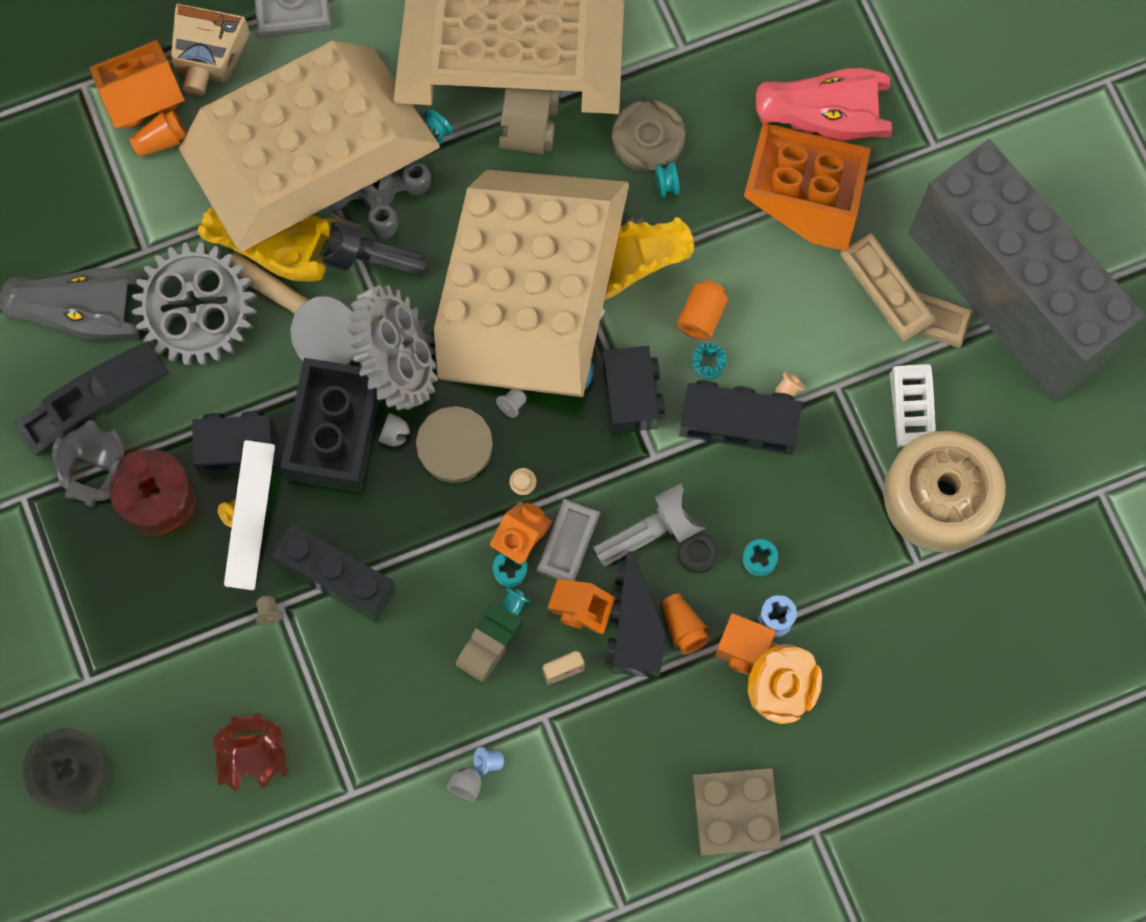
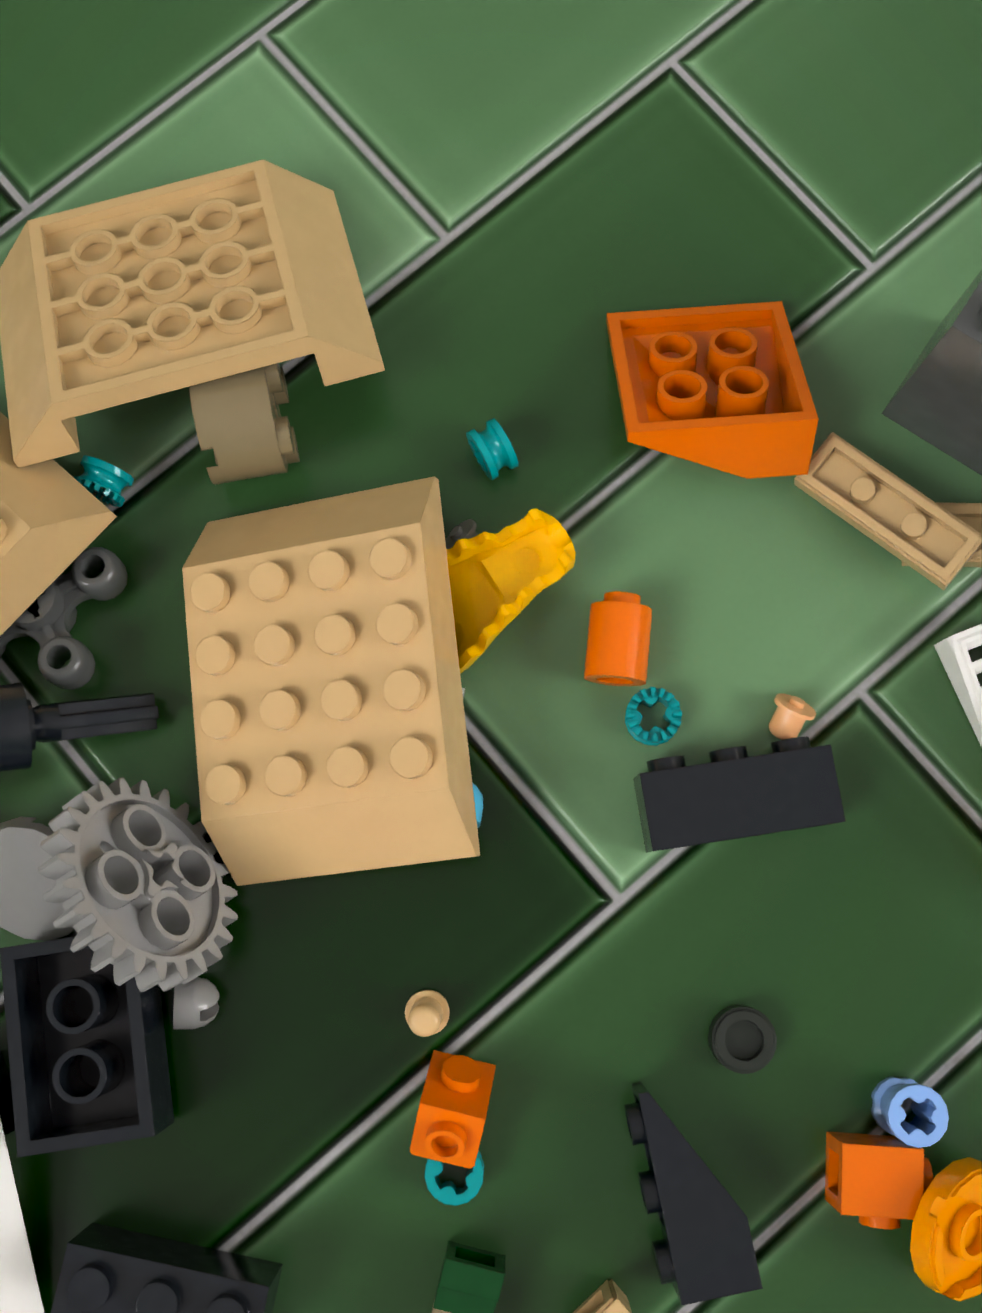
camera: 15 degrees left, 5 degrees up
dark tan tile [416,406,493,483] -> none
light grey piece [496,389,526,418] -> none
teal piece [501,587,530,616] -> none
light grey tile [537,499,600,581] -> none
orange brick [548,579,616,634] -> none
light grey piece [593,483,705,567] -> none
black brick [603,345,665,434] -> none
dark tan tile [612,100,685,173] -> none
orange cone [660,593,710,654] -> none
teal bush [742,539,778,577] -> none
coral animal [755,68,892,141] -> none

